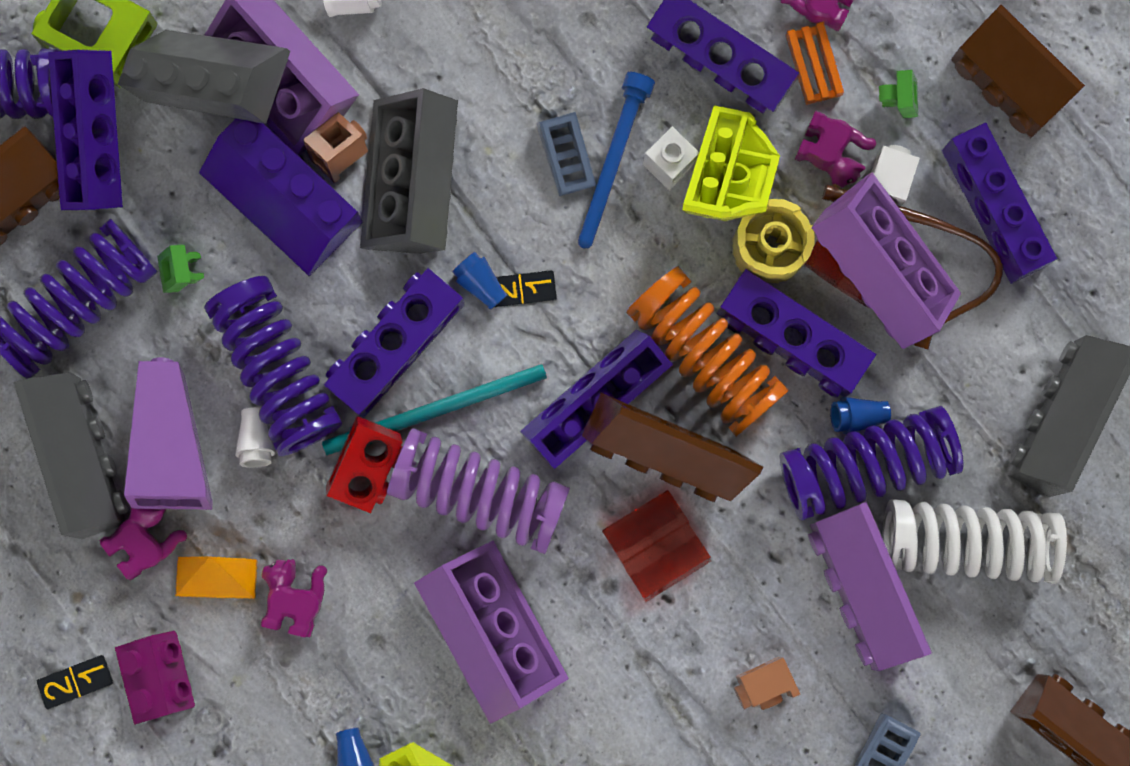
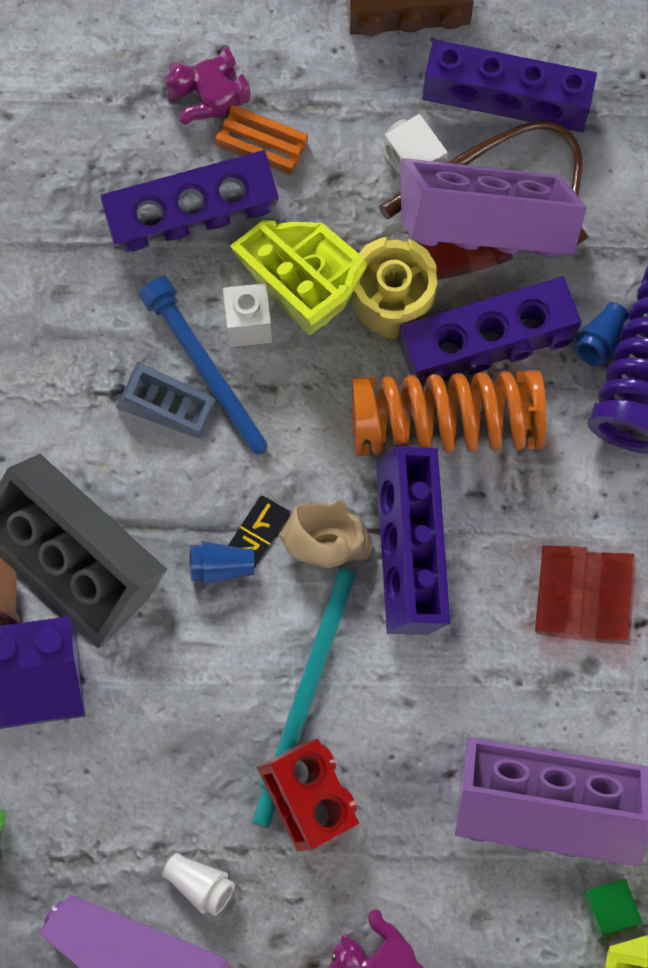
camera: 45 degrees left, 10 degrees down
dark purple piece [204,276,342,456] -> none
dark purple brick [324,268,465,418] -> none
medium lavender piece [387,428,570,554] -> none
reddish brown slope [582,393,763,502] -> none
magenta animal [794,111,876,189] -> none
bright green tile [879,70,918,118] -> none
none -> tan hair [280,499,373,568]
none -> green slope [581,878,643,939]

